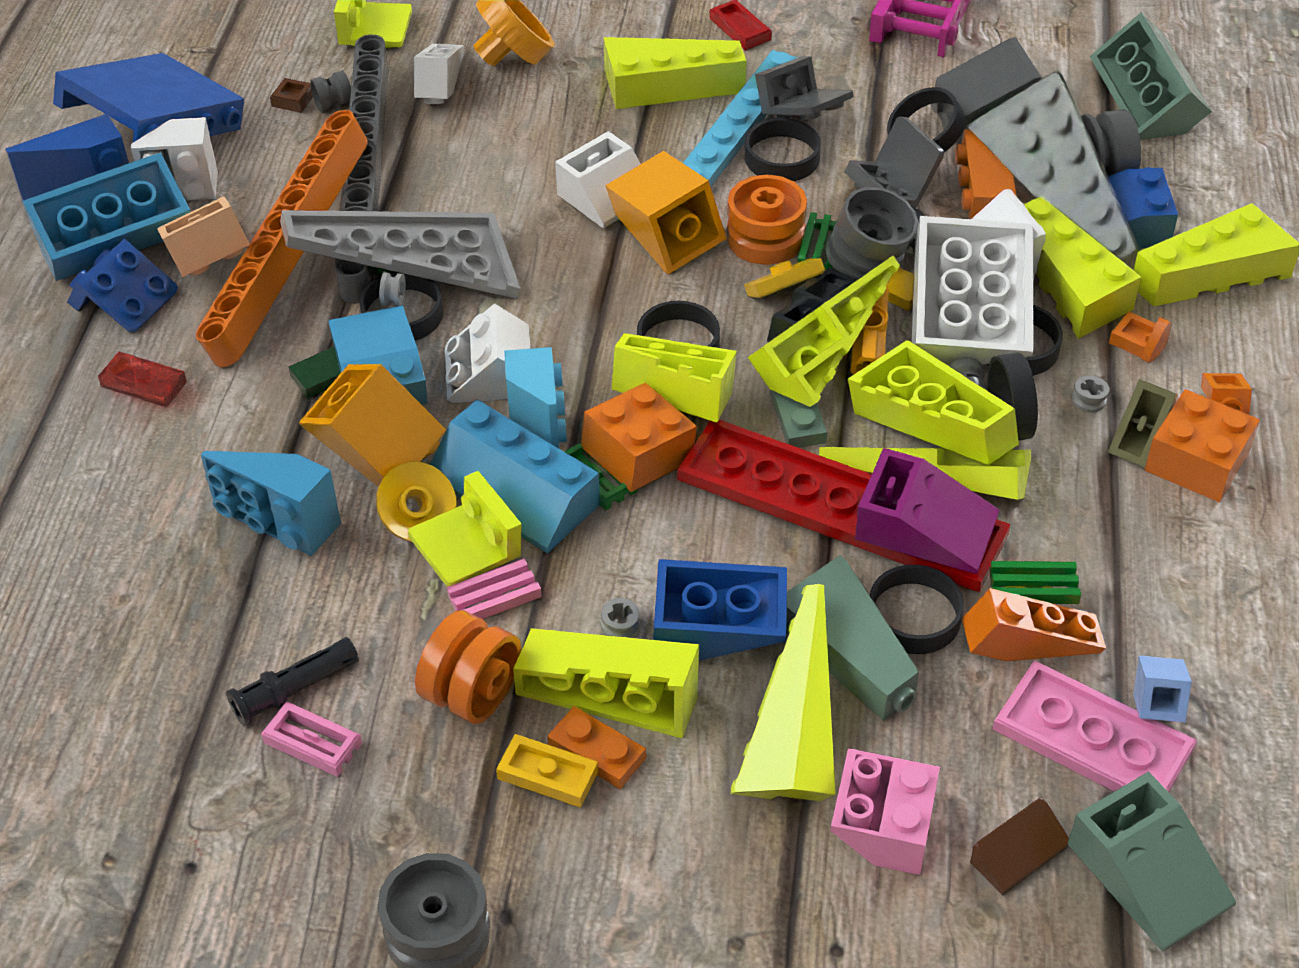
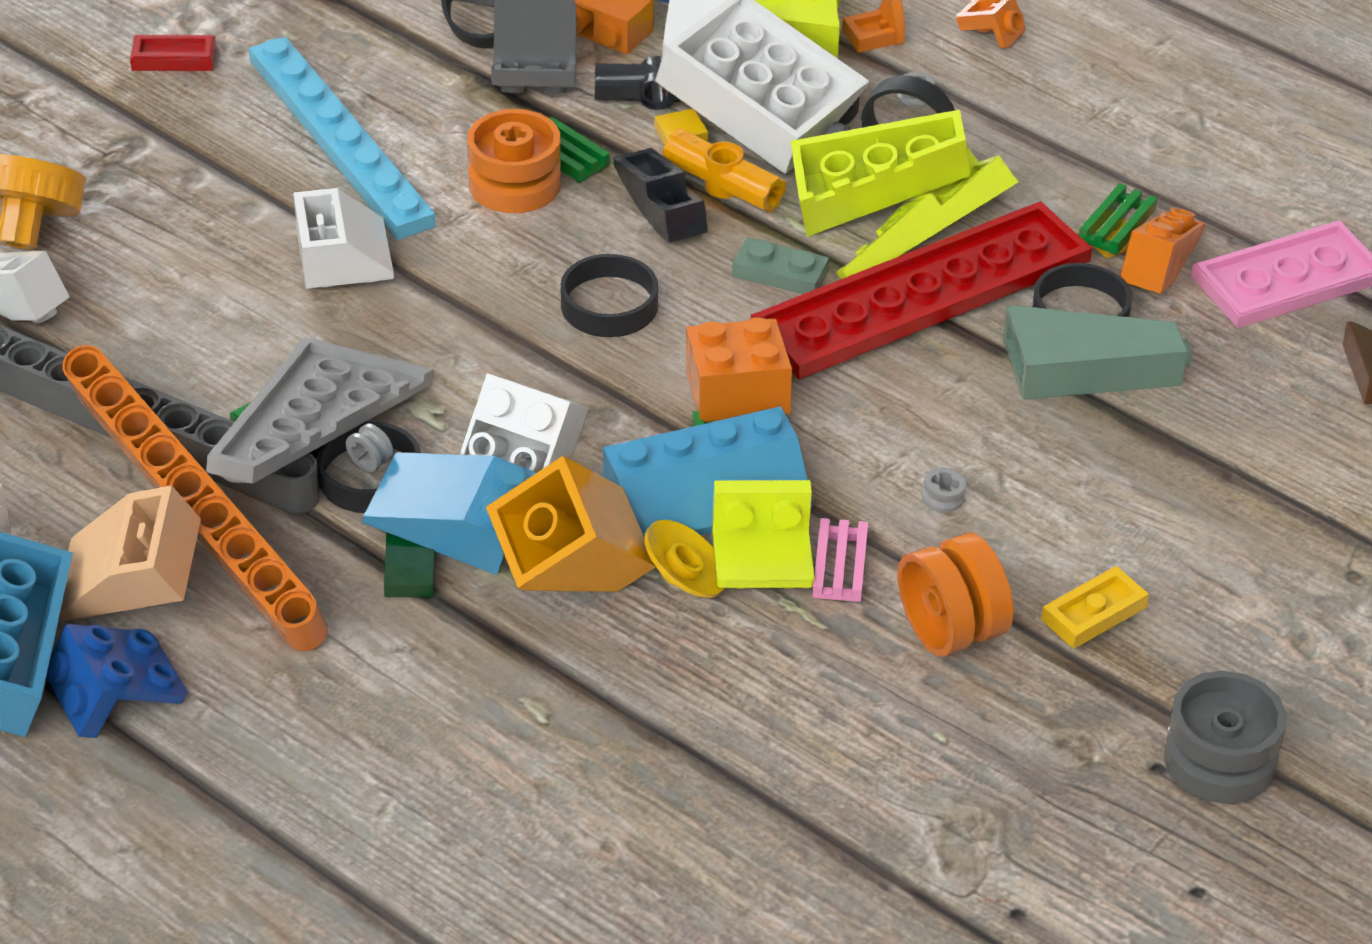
camera: 60 degrees left, 5 degrees down
clear red plate [98,351,187,408] -> none
dark azure slope [201,451,341,556] -> none
black pin [226,637,359,726] -> none
bright pink tile [261,701,362,777] -> none
medium azure slope [504,347,567,449] -> none
neon yellow wedge [513,628,699,739] -> none
orange plate [547,706,646,789] -> none
neon yellow wedge [603,37,747,109] -> none
light orange slope [605,151,727,275] -> none
neon yellow wedge [611,333,737,422] -> none
blue slope [653,559,787,661] -> none
neon yellow wedge [731,584,836,801] -> none
yellow plate [744,258,825,298] -> none
black tyre [745,118,821,181] -> none
neon yellow wedge [748,256,900,407] -> none
dark grey bracket [755,56,854,120] -> none
dark grey wheel [825,187,918,280] -> none
bright pink slope [830,748,940,875] -> none
magenta slope [855,448,999,574] -> none
olive slope [1108,379,1178,468] -> none
light blue brick [1133,656,1192,722] -> none
orange brick [1144,389,1260,502] -> none

